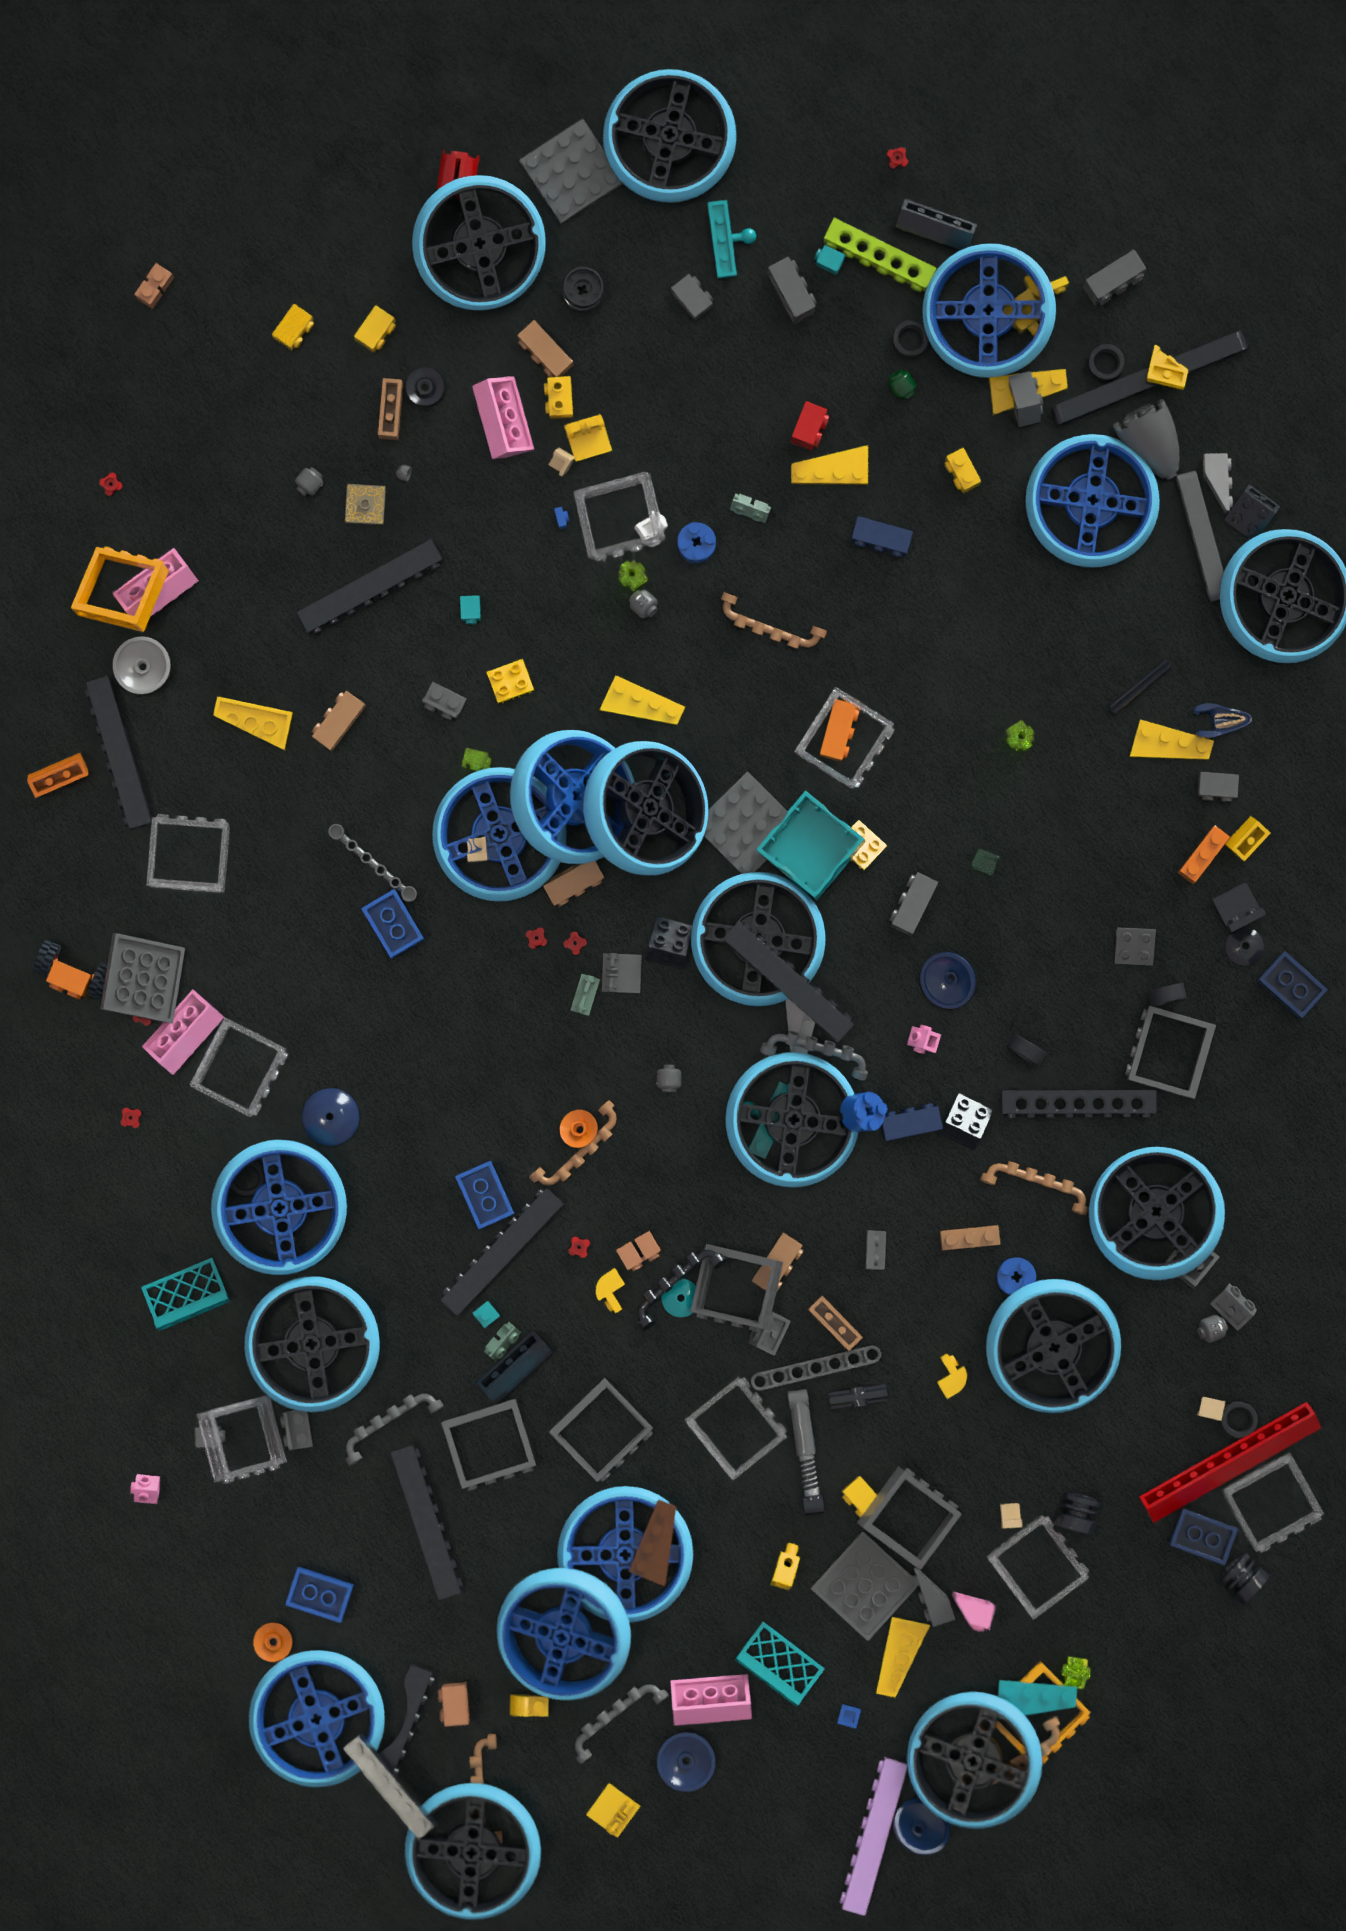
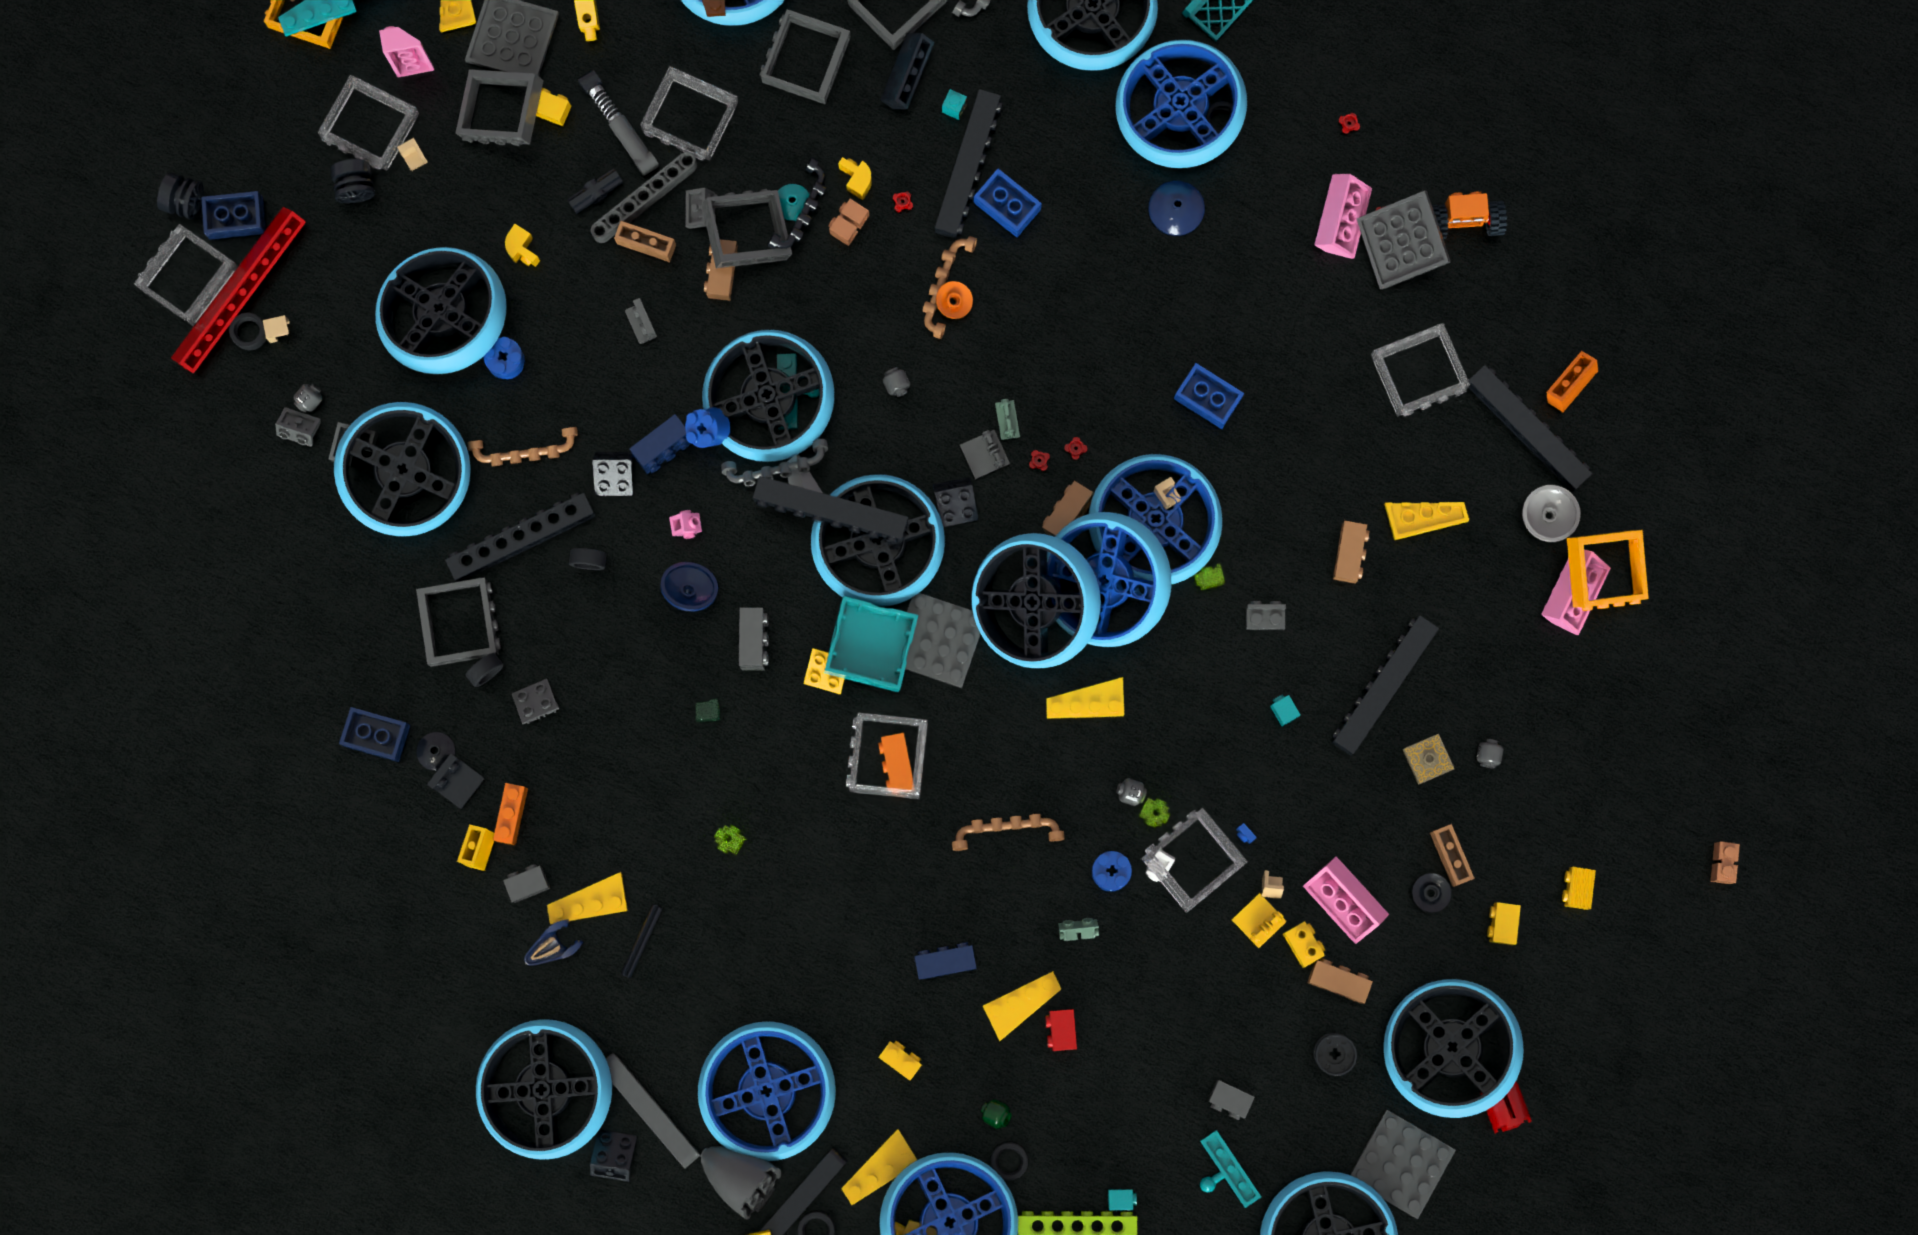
camera: 155 degrees right, 5 degrees down
red plate [99,473,122,496] -> none
clear window [189,1017,288,1118] -> none
dark grey bar [328,824,417,902] -> none
dark grey hinge [396,465,412,481] -> none
sand green hinge [484,1322,521,1362] -> none
yellow hinge [487,659,534,704] -> none
dark grey brick [767,256,817,324] -> none
dark grey slope [913,1567,955,1627] -> none
medium nougat brick [940,1225,1000,1250] -> none
dark grey brick [1008,371,1043,427] -> none
clear neon green brick [1062,1657,1091,1689] -> none
light grey slope [1203,453,1233,513] -> none

